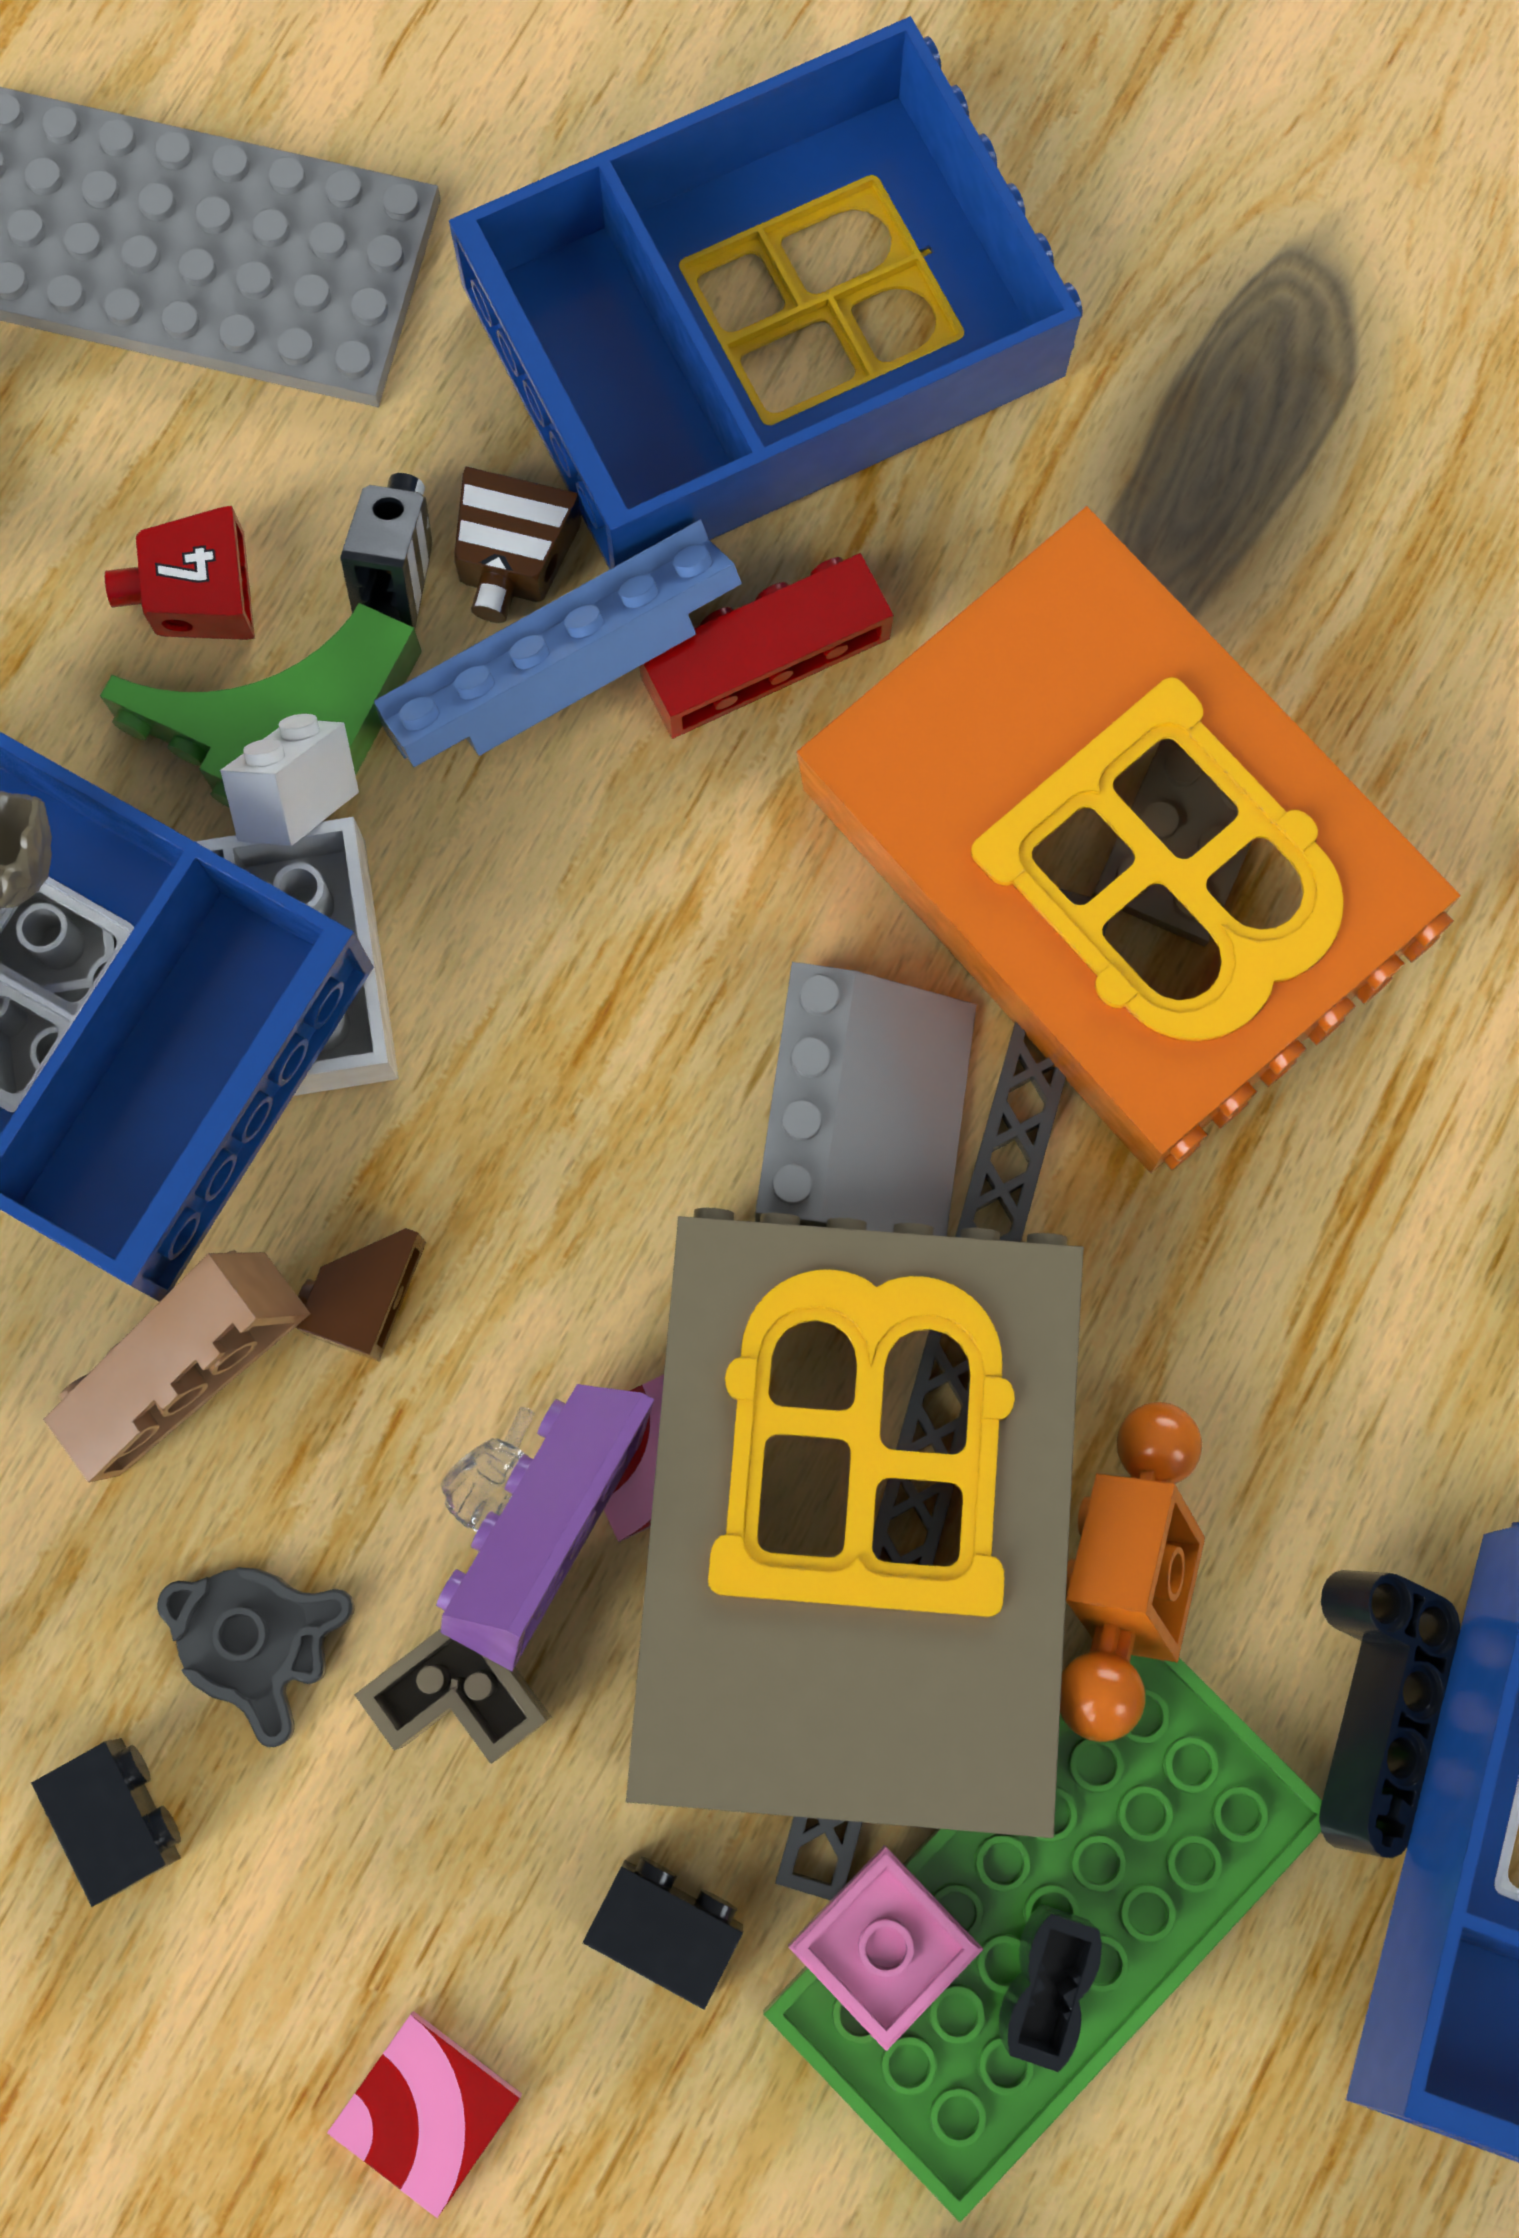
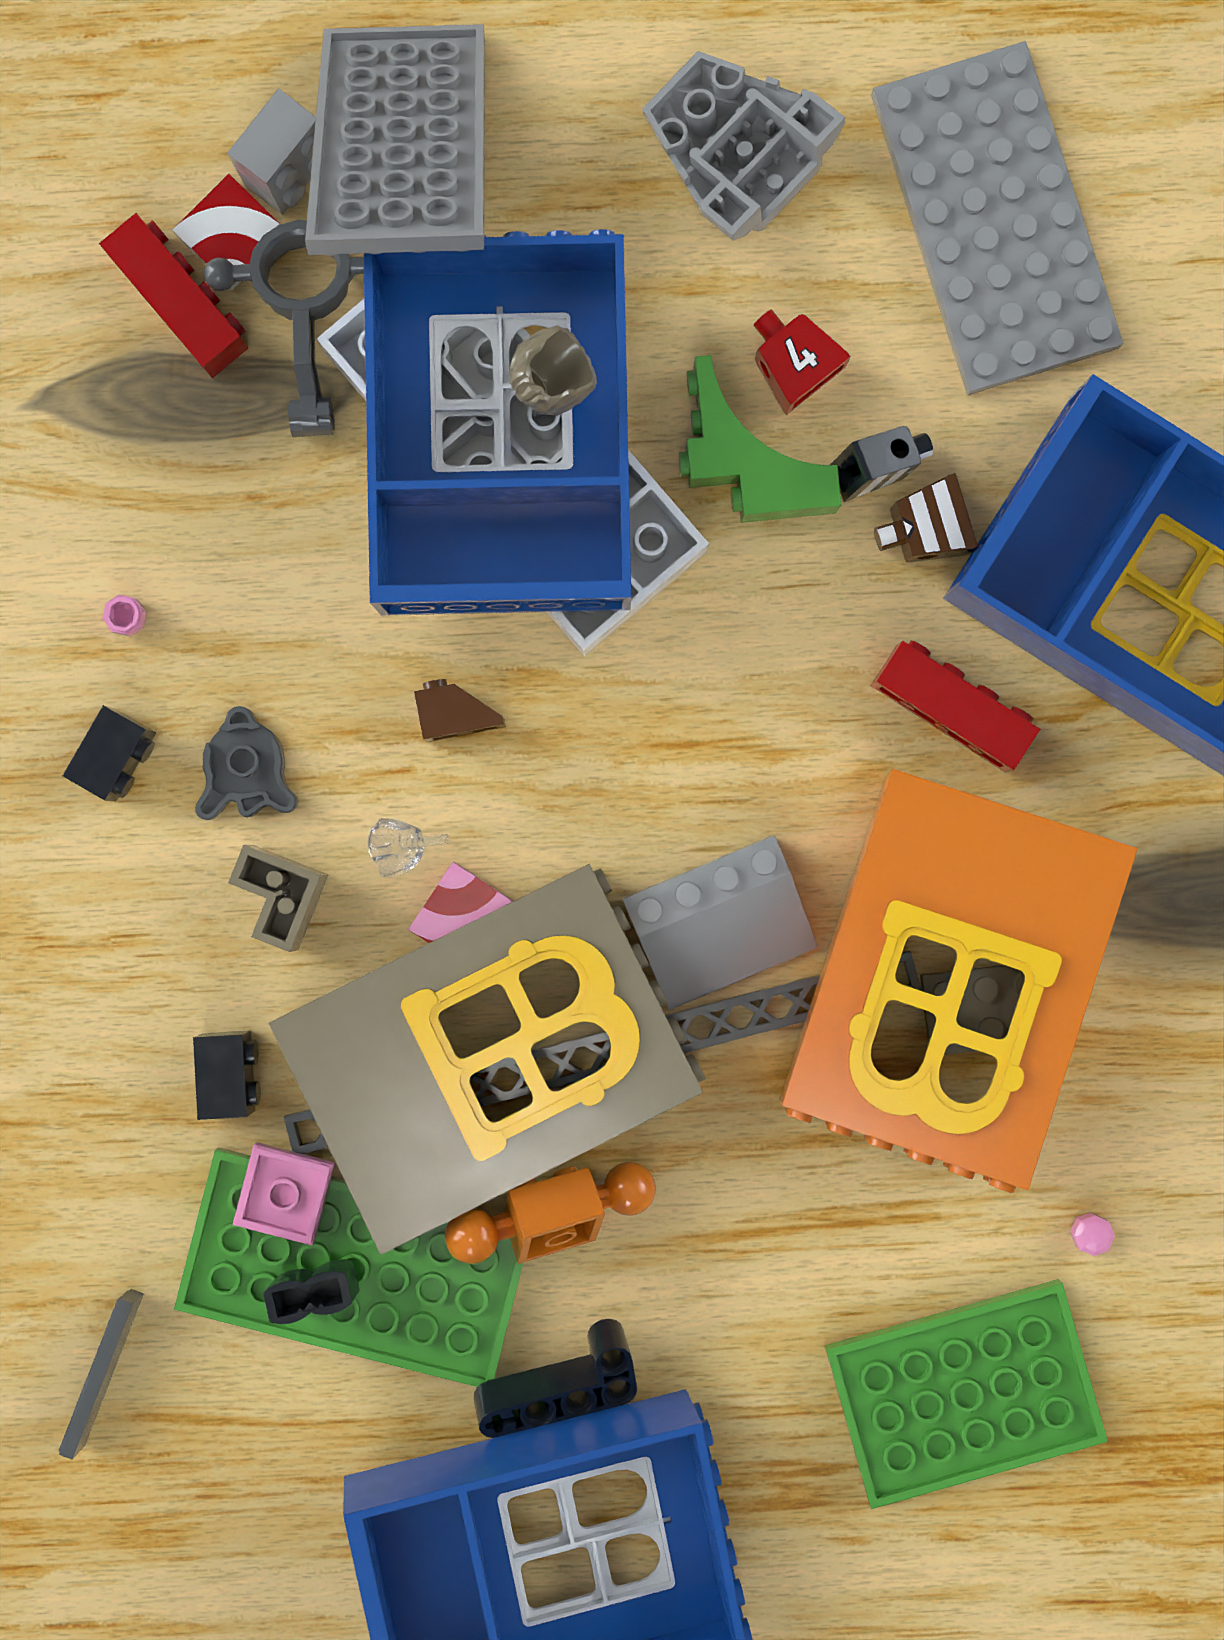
camera: 60 degrees right, 10 degrees up
medium nougat wedge [43,1250,311,1483] -> none
white brick [220,714,359,846] -> none
tile [327,2011,522,2218] -> none
medium blue slope [374,519,742,767] -> none
medium lavender slope [436,1384,654,1672] -> none

